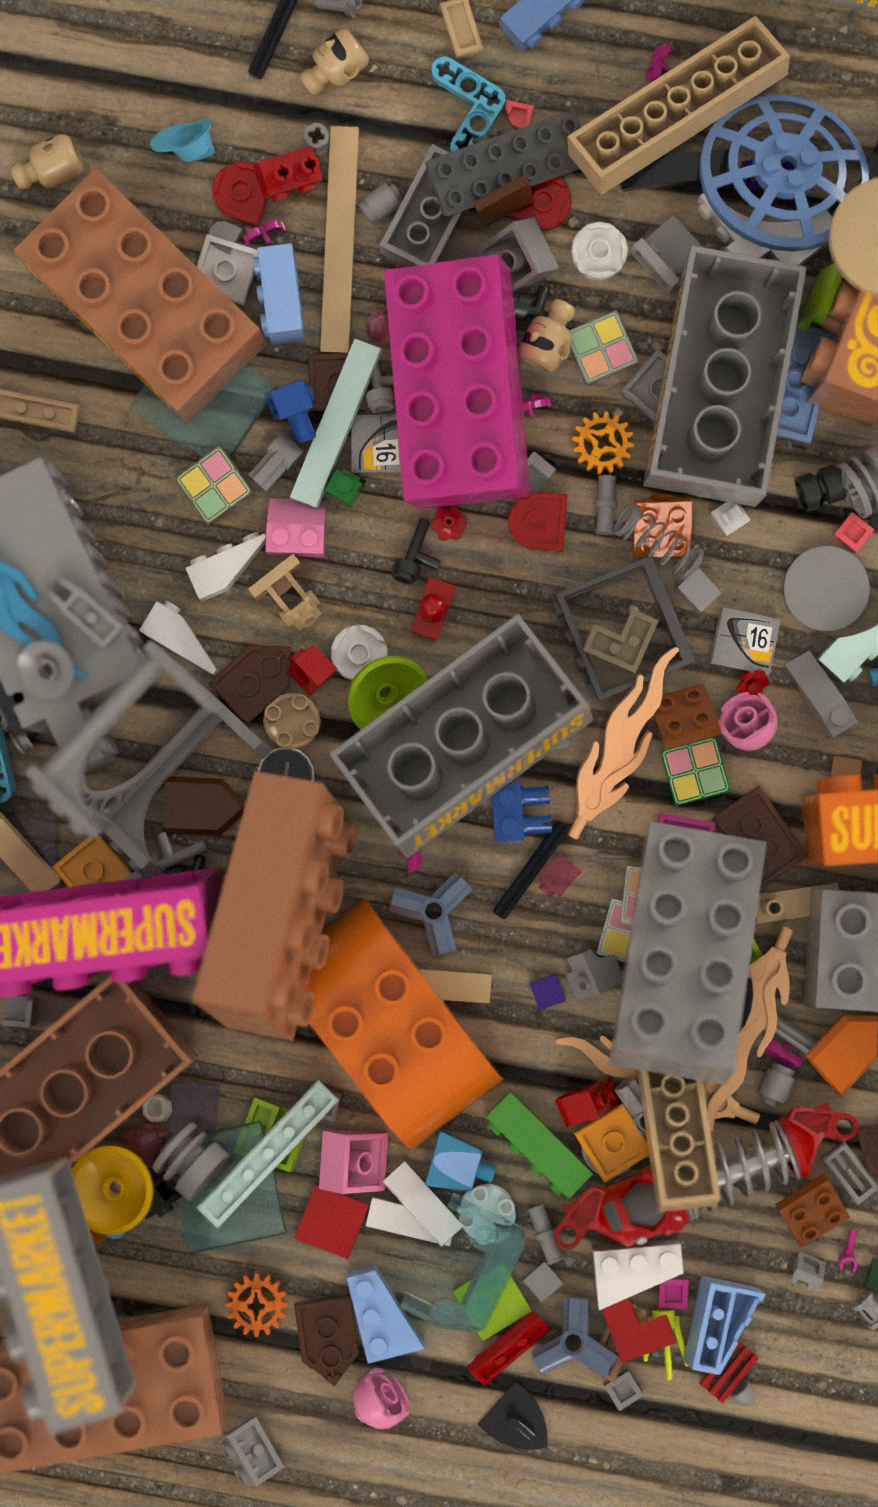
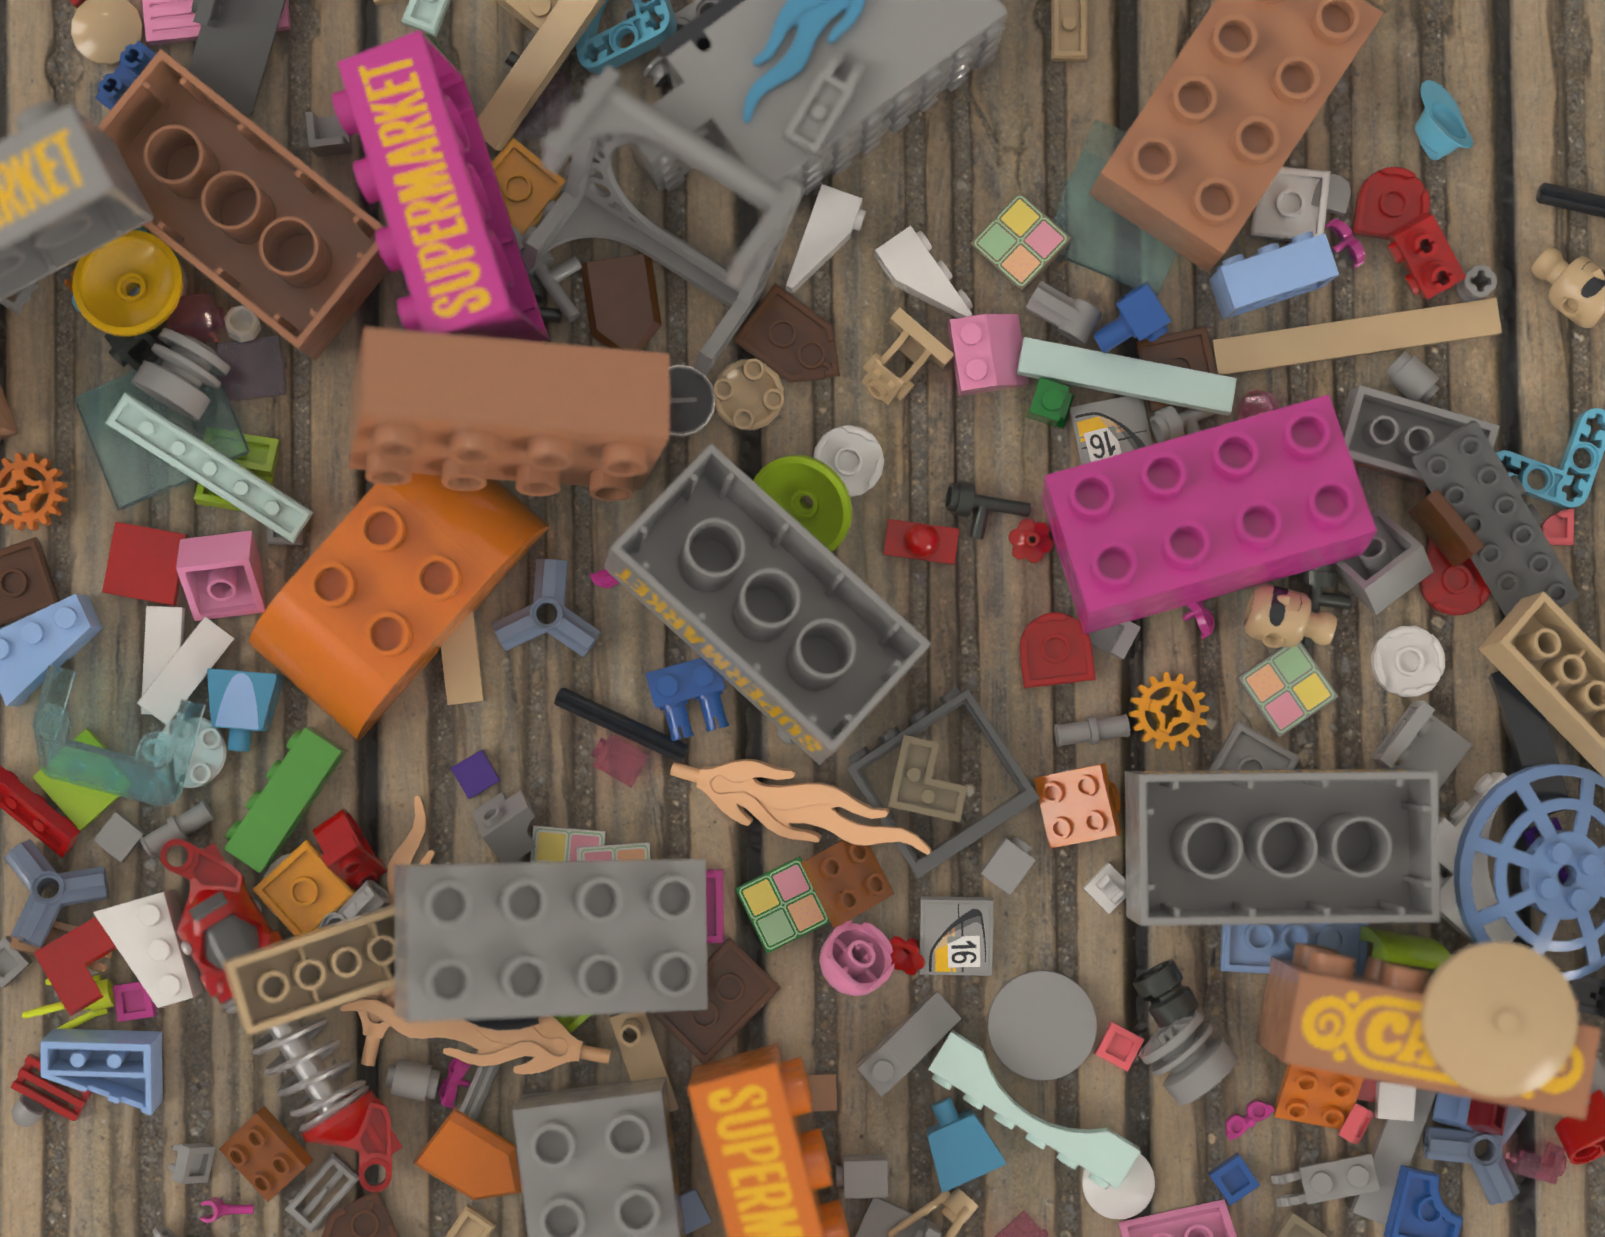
camera: 80 degrees right, 0 degrees up
light grey dish [18,640,74,700] -> none
red brick [287,644,337,696] -> none
light grey piece [614,503,704,580] -> none

